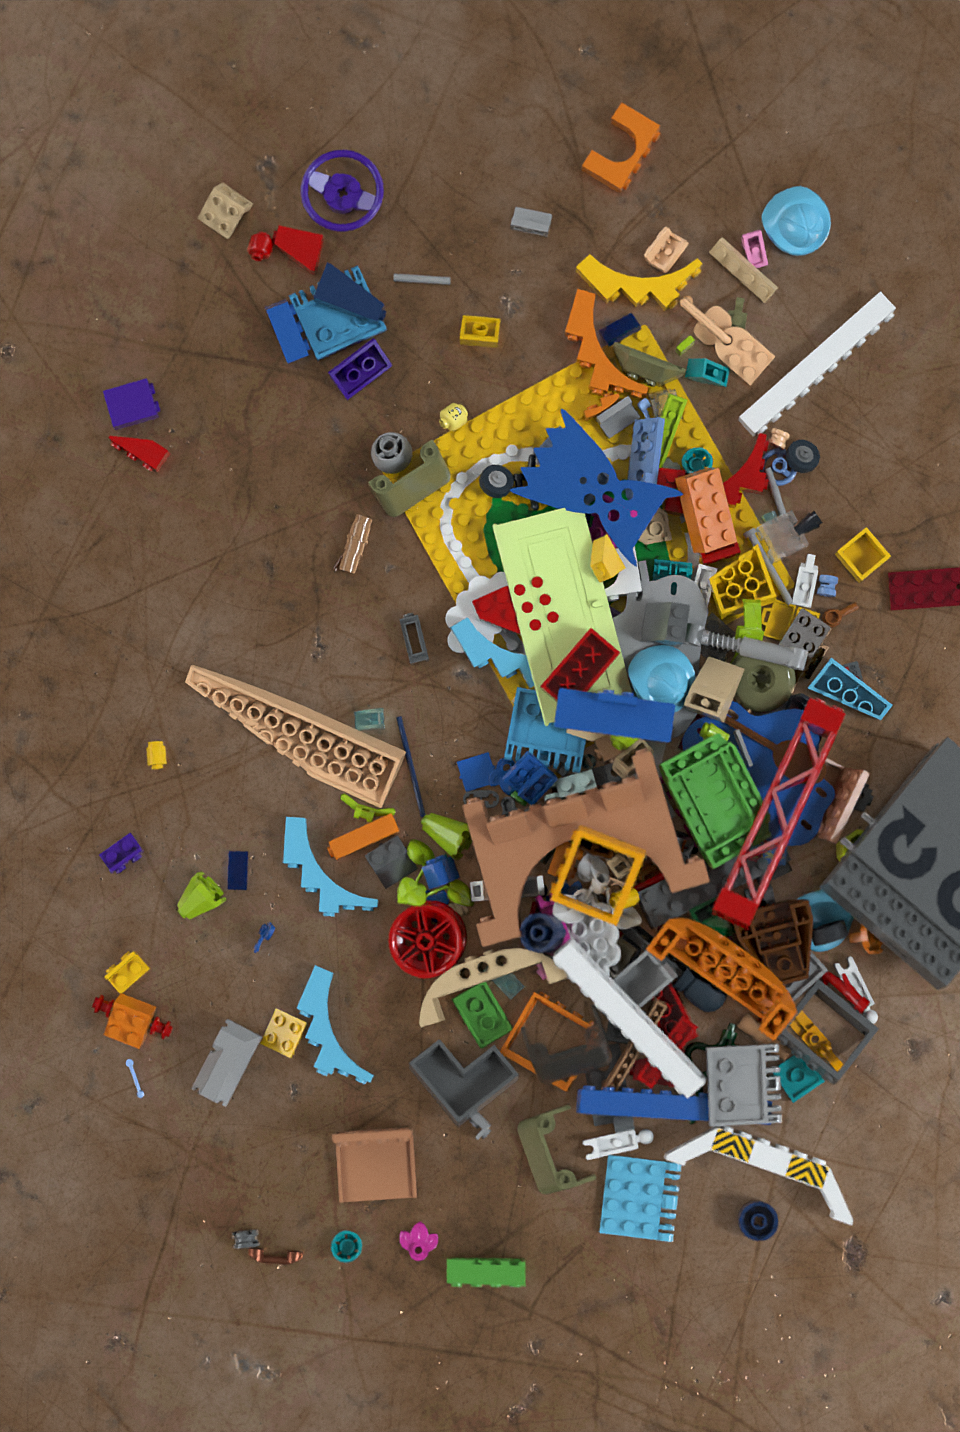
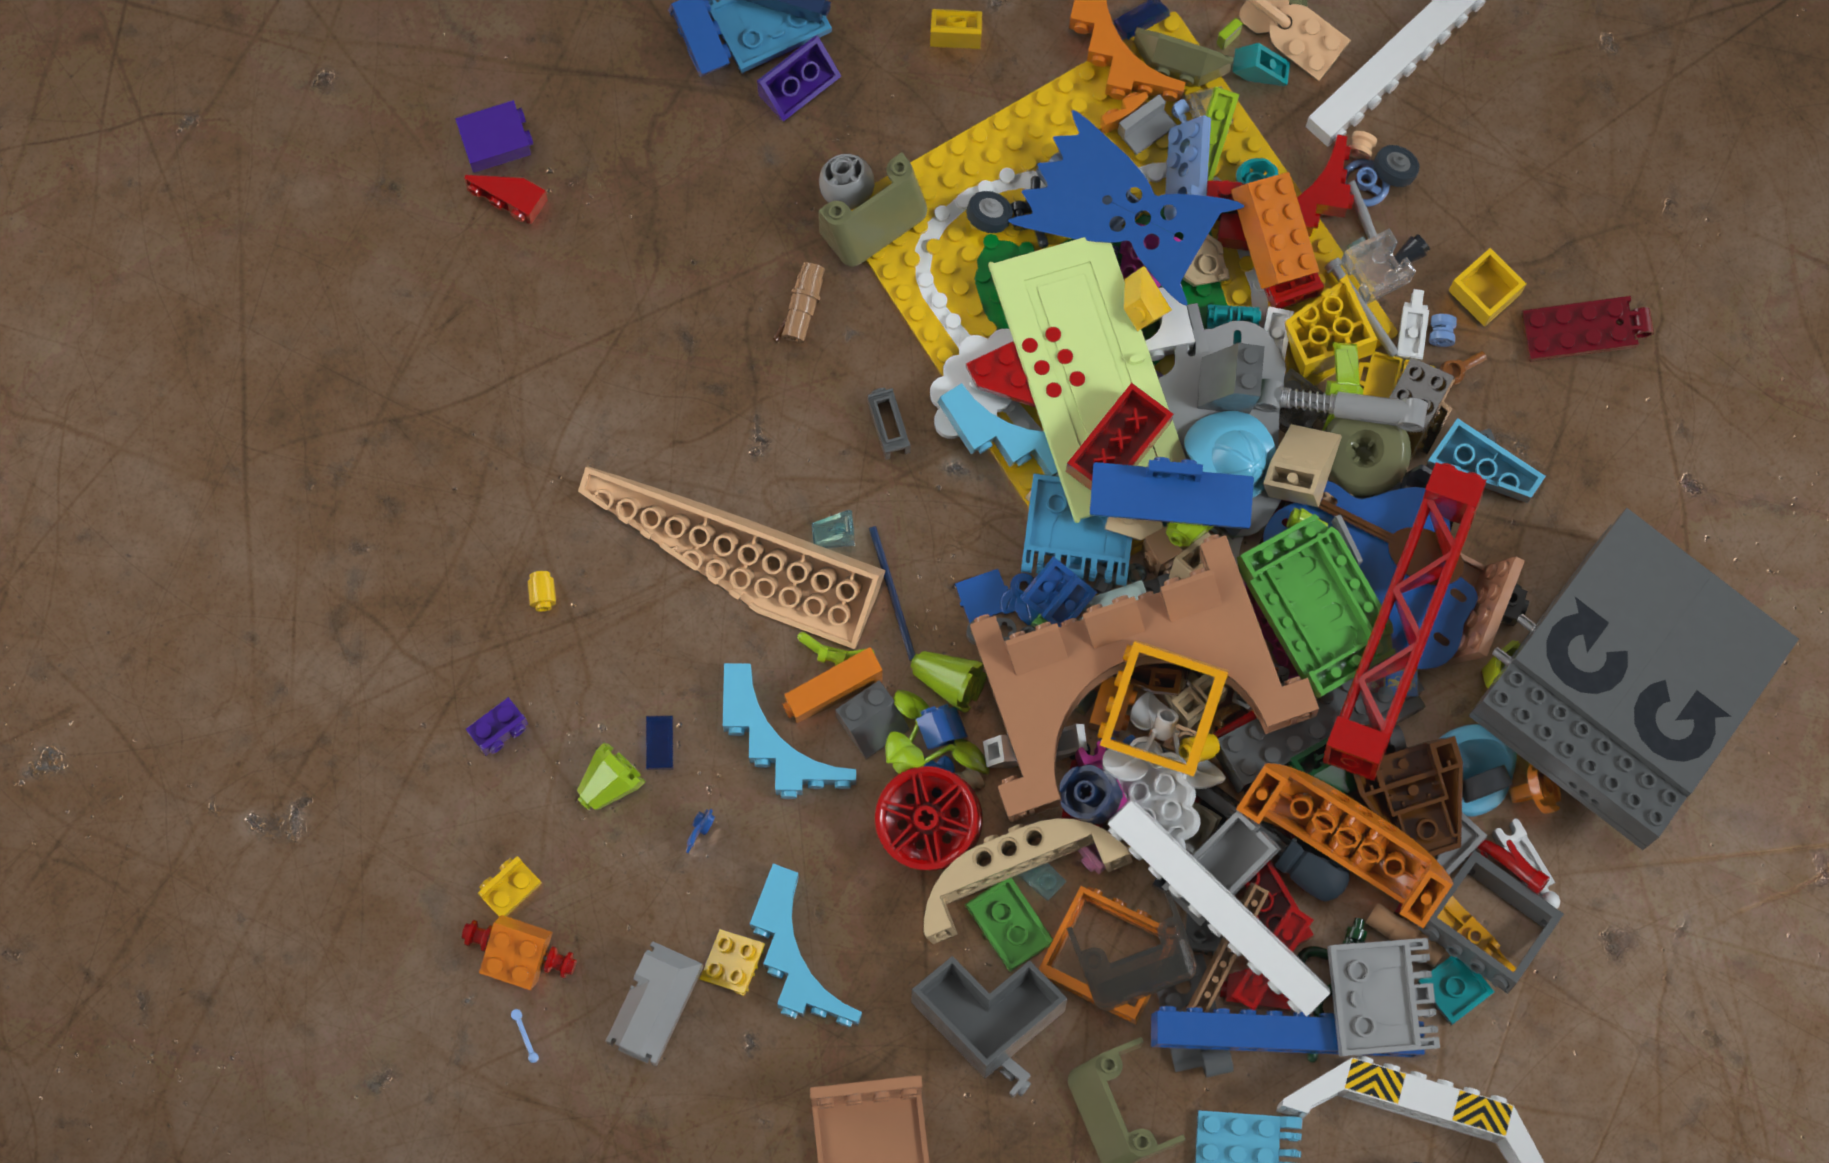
camera: 10 degrees left, 10 degrees down
light yellow head [439,403,468,431] -> none
white plate [582,1129,654,1160] -> none

